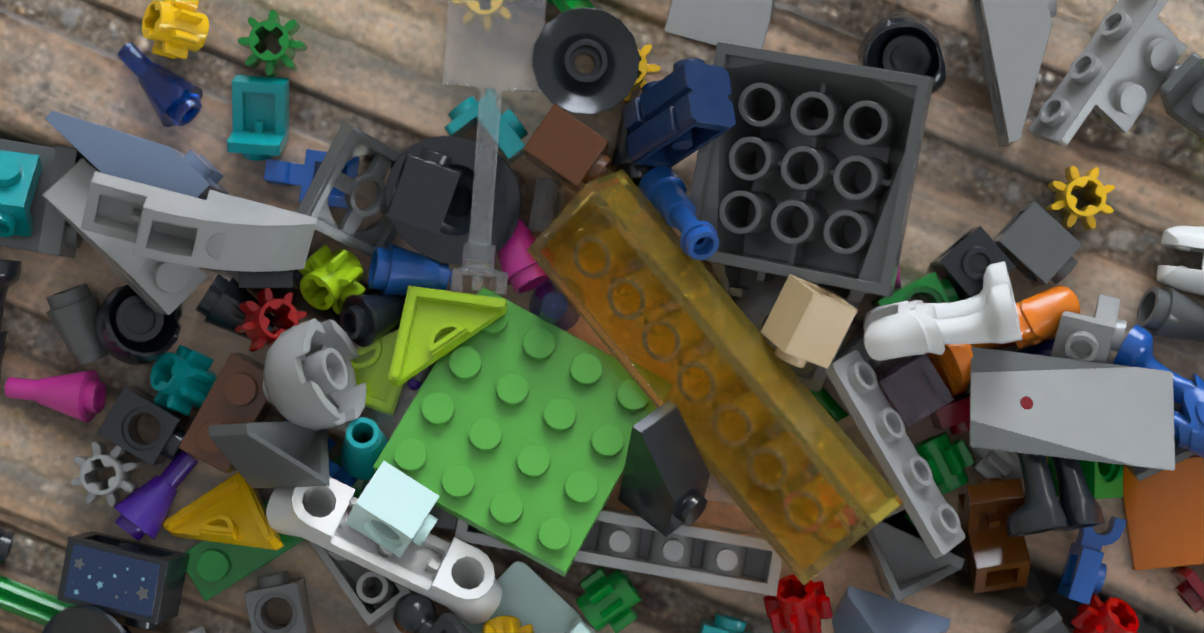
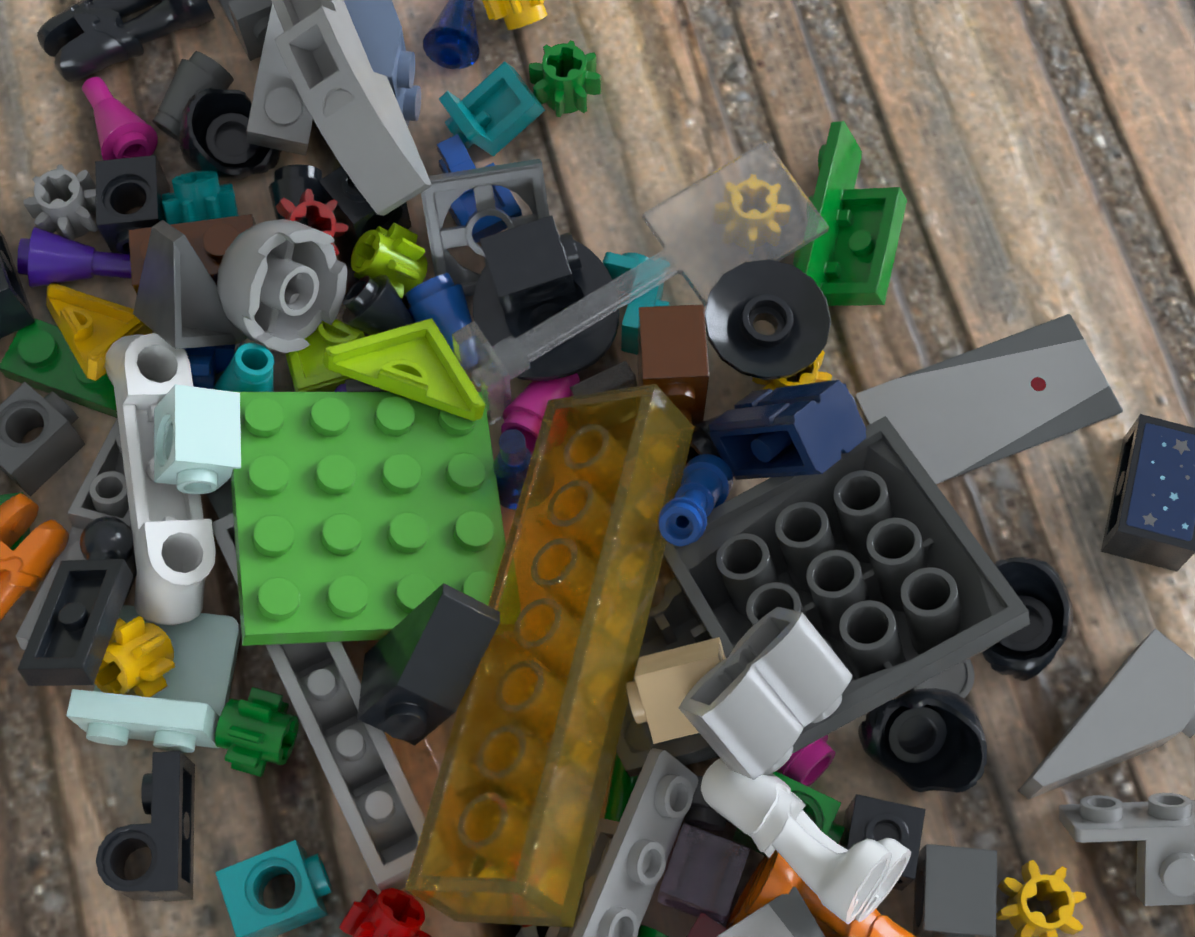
camera: 60 degrees right, 20 degrees down
none -> light grey brick [679,607,853,780]
none -> black hair [858,688,987,793]

